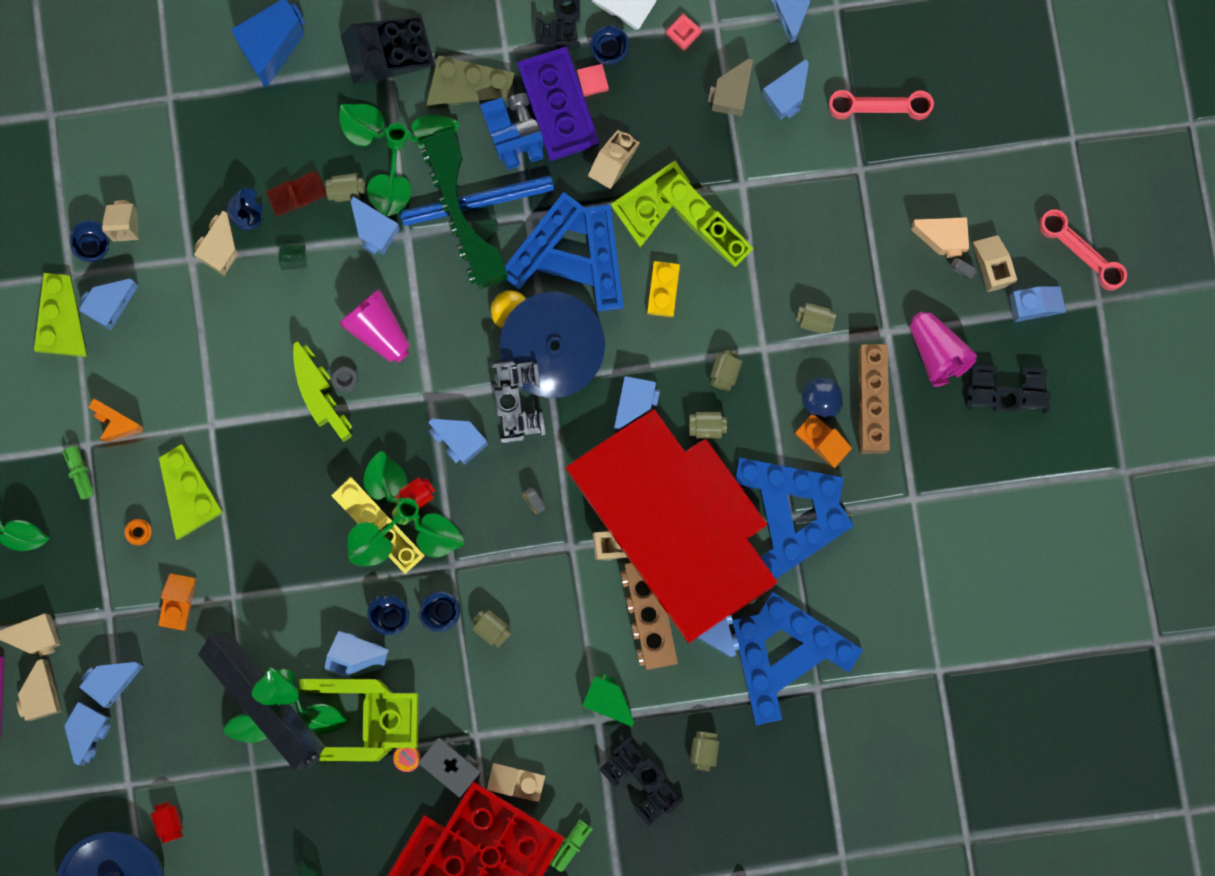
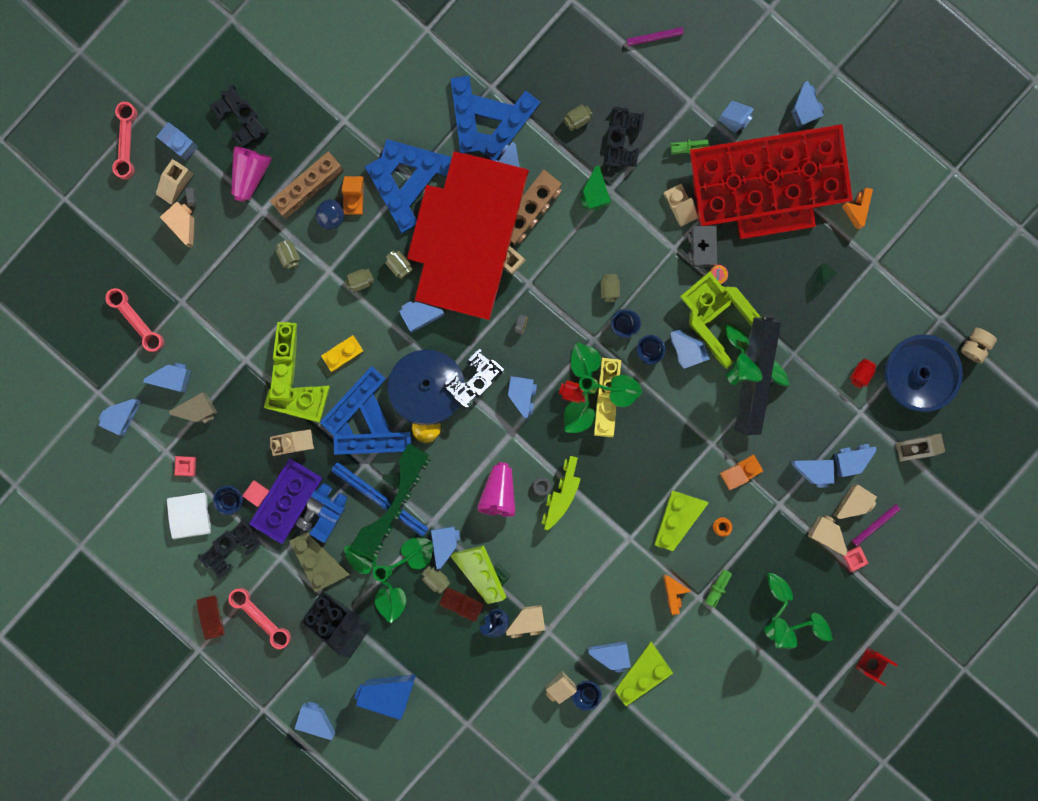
camera: 125 degrees left, 5 degrees up
none -> lime wing [451,546,506,604]
none -> dark tan slope [896,433,945,461]

